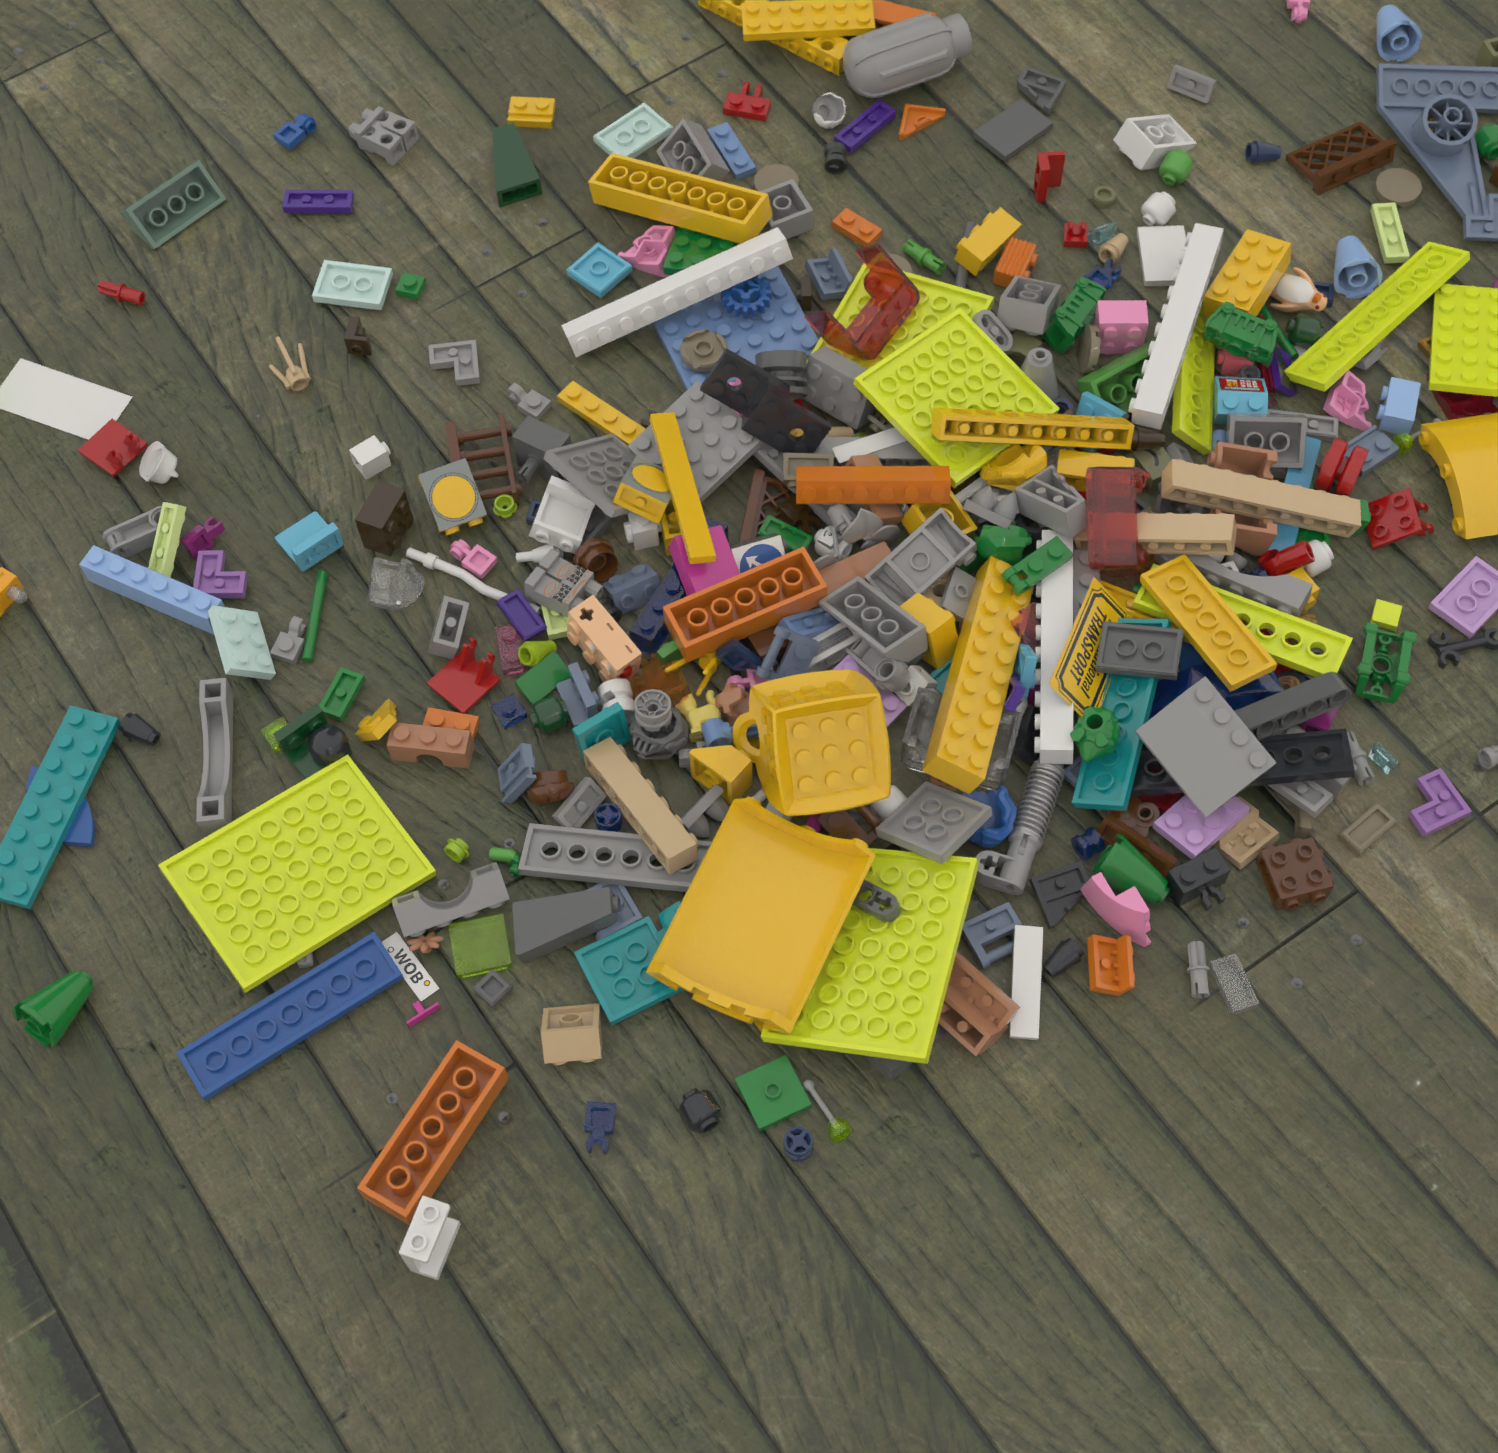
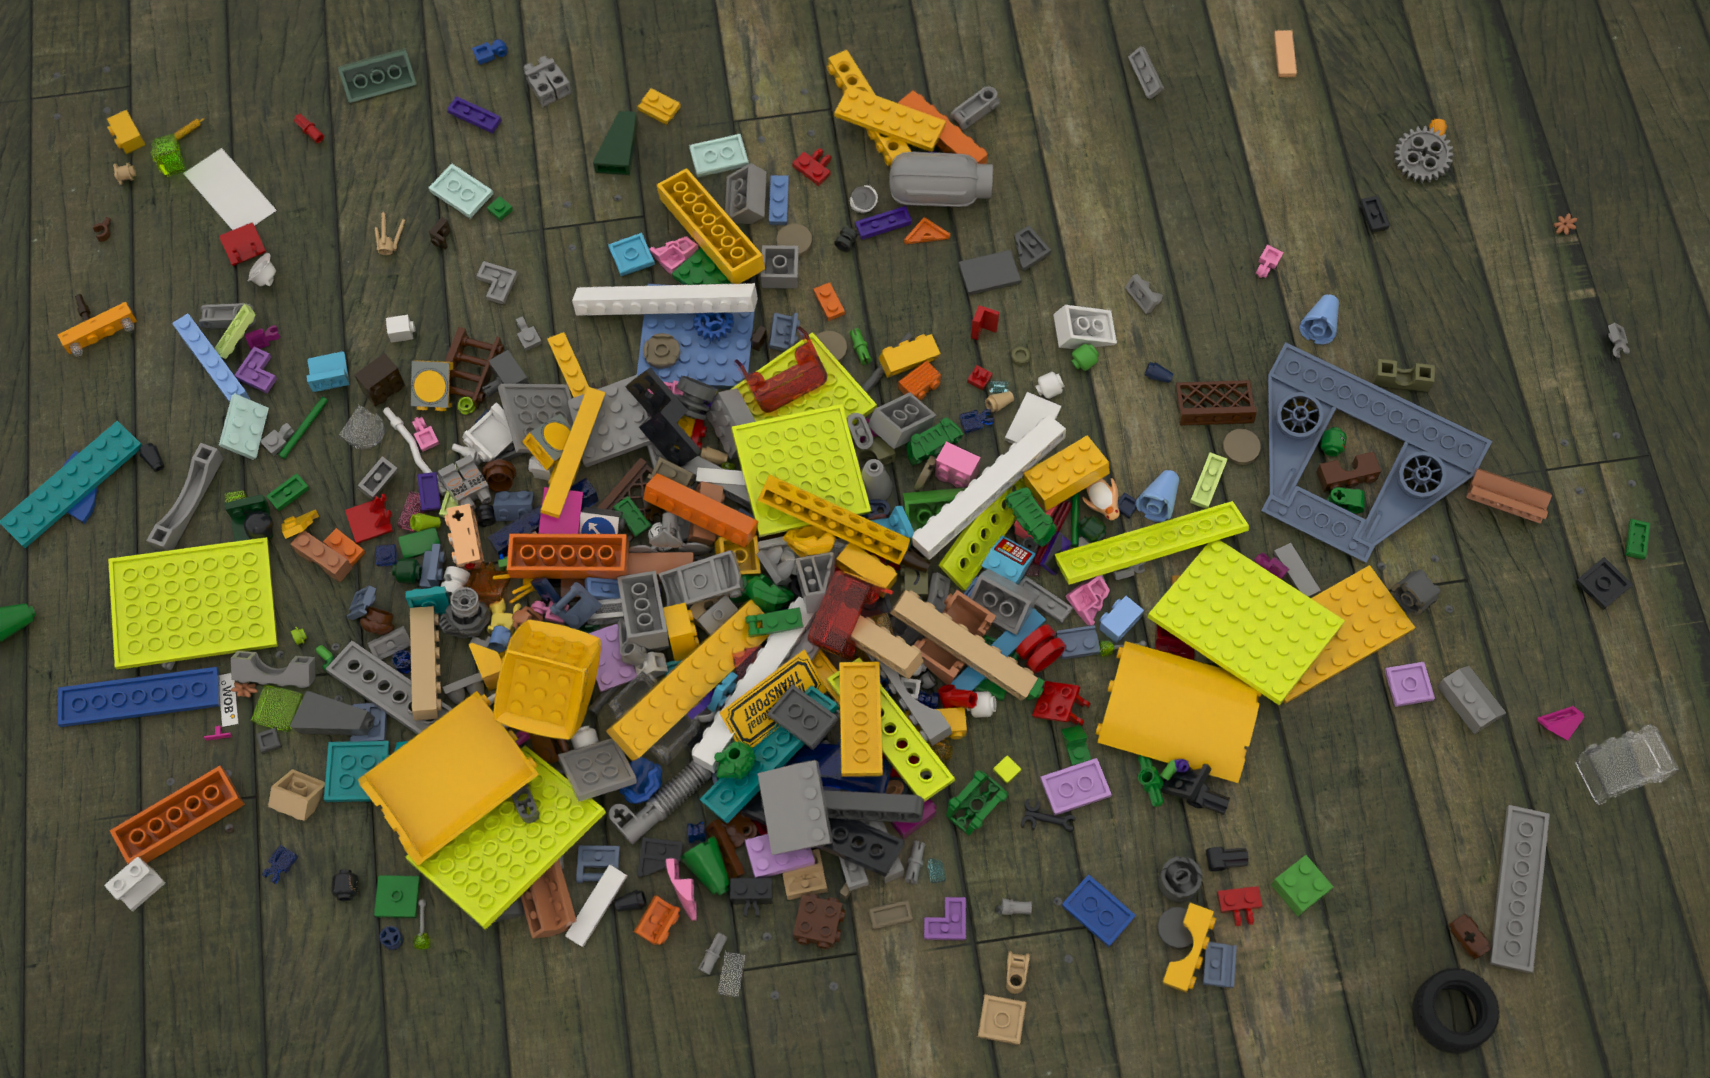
camera: 25 degrees right, 5 degrees up
none -> green slope [1061,725,1091,766]

